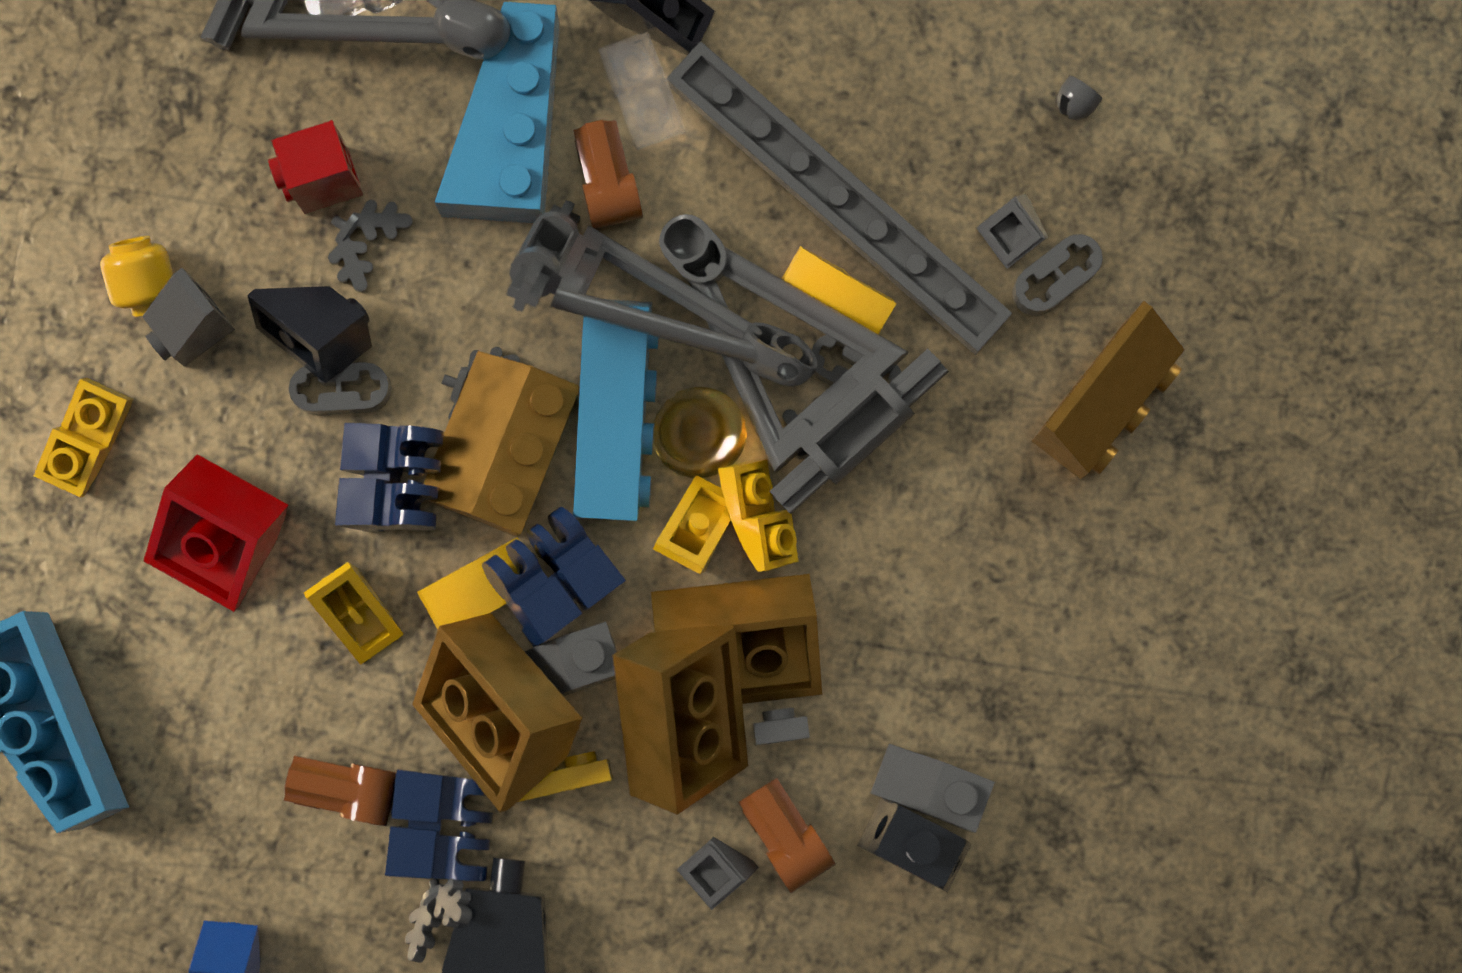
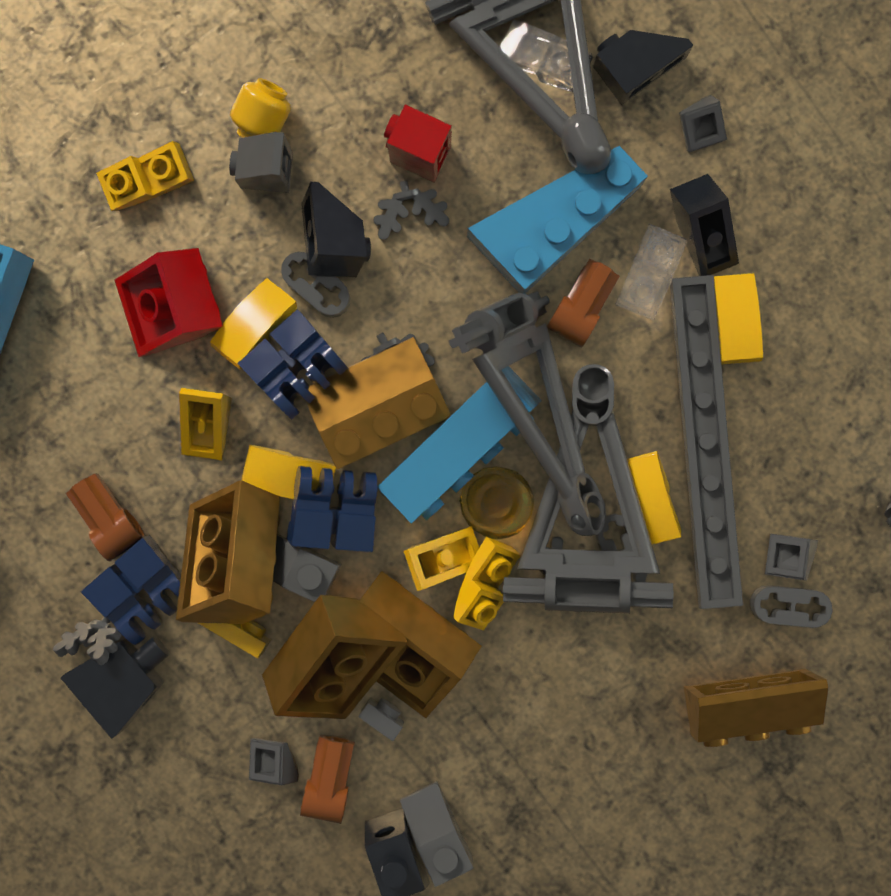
camera: 50 degrees right, 5 degrees up
none -> yellow slope [210,278,297,370]
none -> yellow slope [714,273,763,365]

